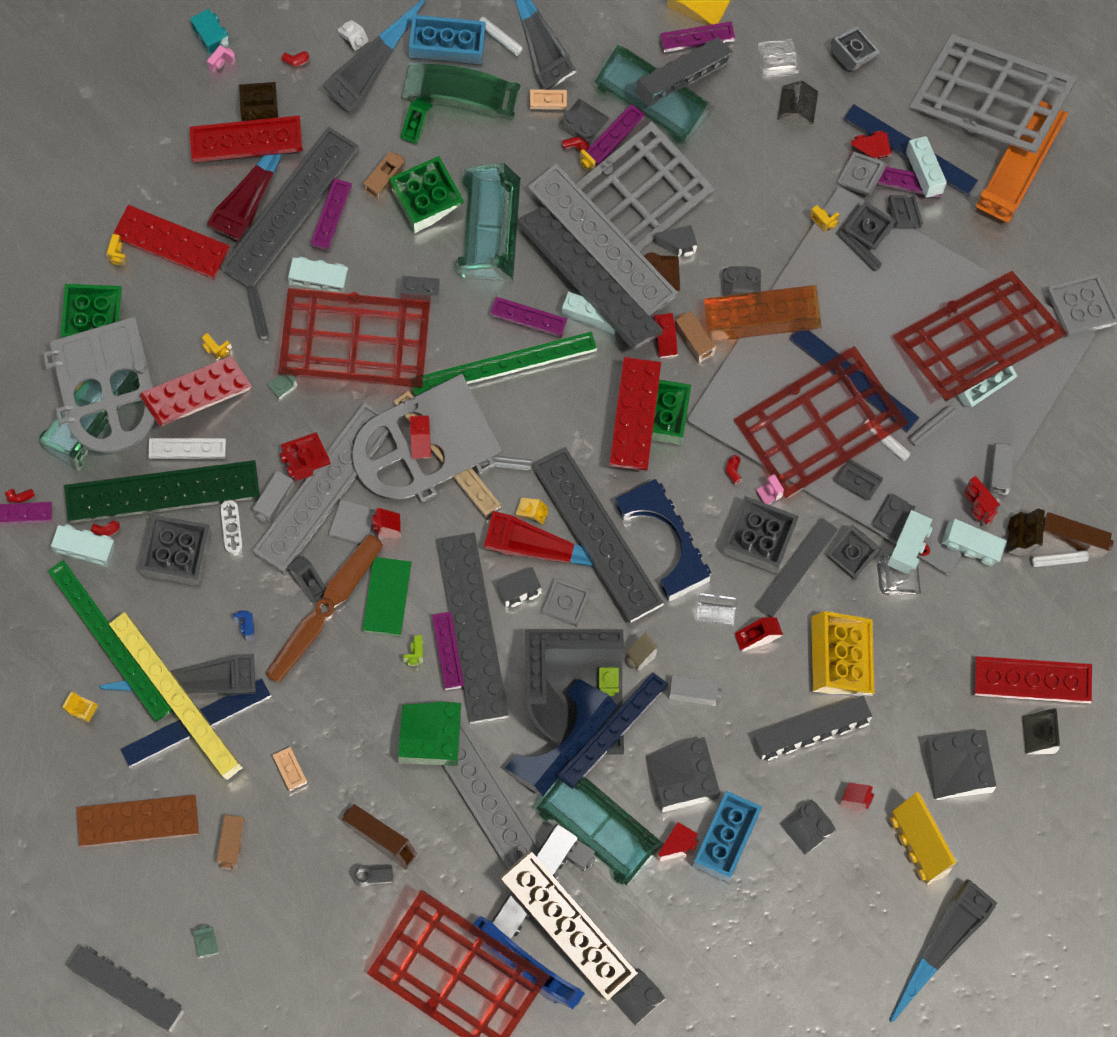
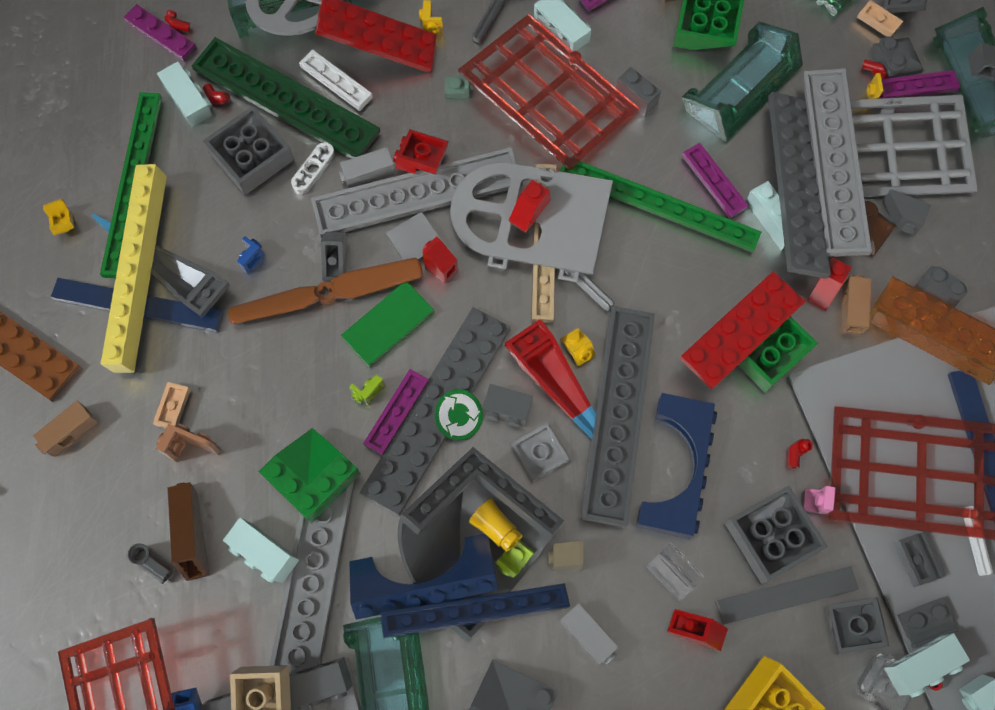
camera: 45 degrees right, 0 degrees up
none -> nougat bracket [156,424,220,462]
none -> light aqua brick [223,518,299,584]
none -> sticker [435,389,483,441]
none -> yellow plant [469,499,522,552]

